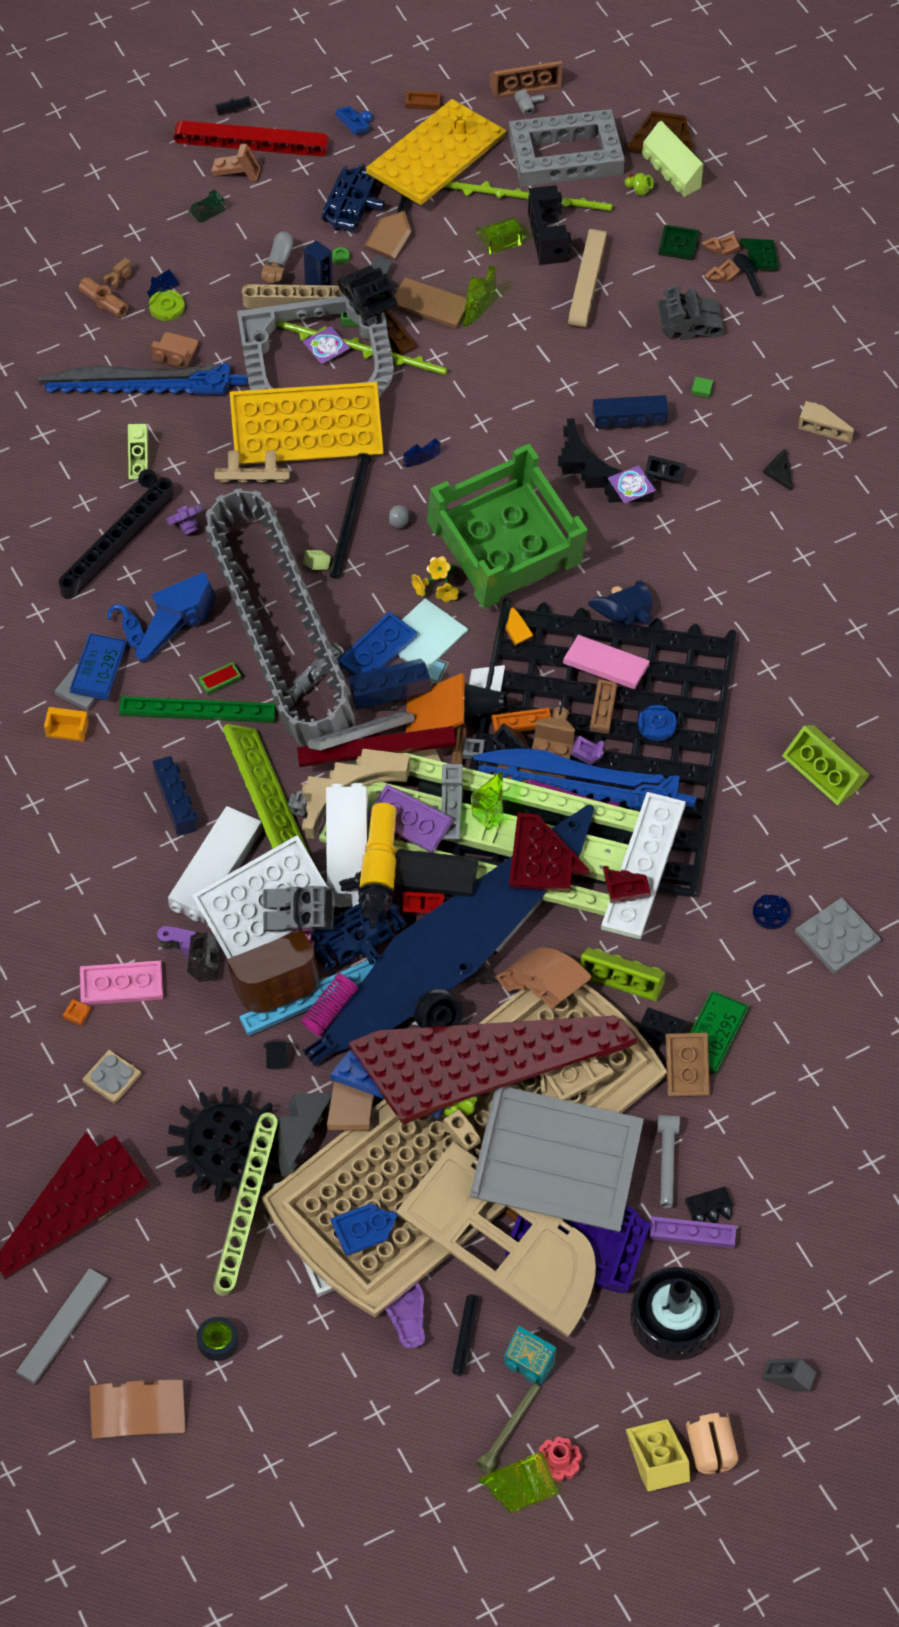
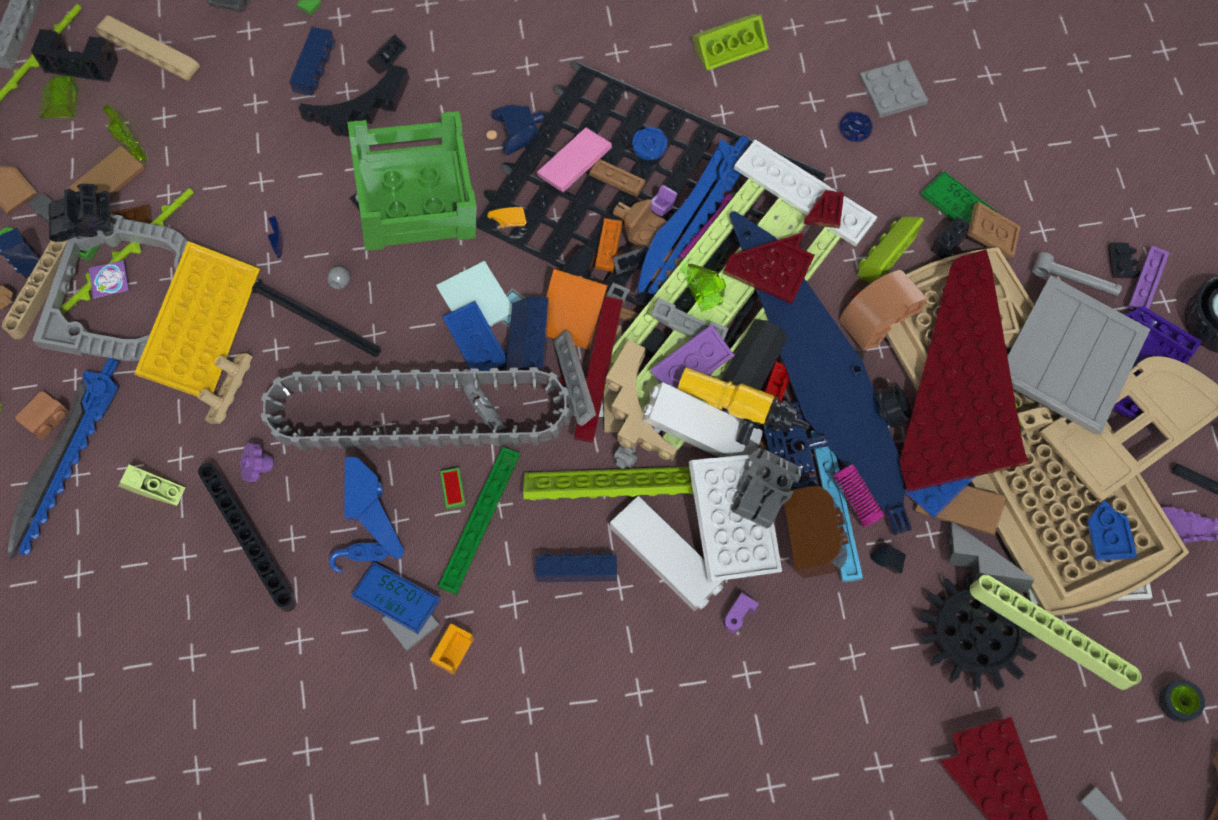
camera: 70 degrees left, 10 degrees up
orange tile [63,999,91,1026] -> none
bright pink tile [80,960,163,1005] -> none
light grey piece [82,1050,141,1104] -> none
black plate [138,469,157,488] -> none
clear smoke brick [187,932,220,982] -> none
yellowish green slope [303,550,331,570] -> none
yellow plant [411,556,459,602] -> none
white sticker [469,665,505,692] -> none
sticker [608,465,656,503] -> none

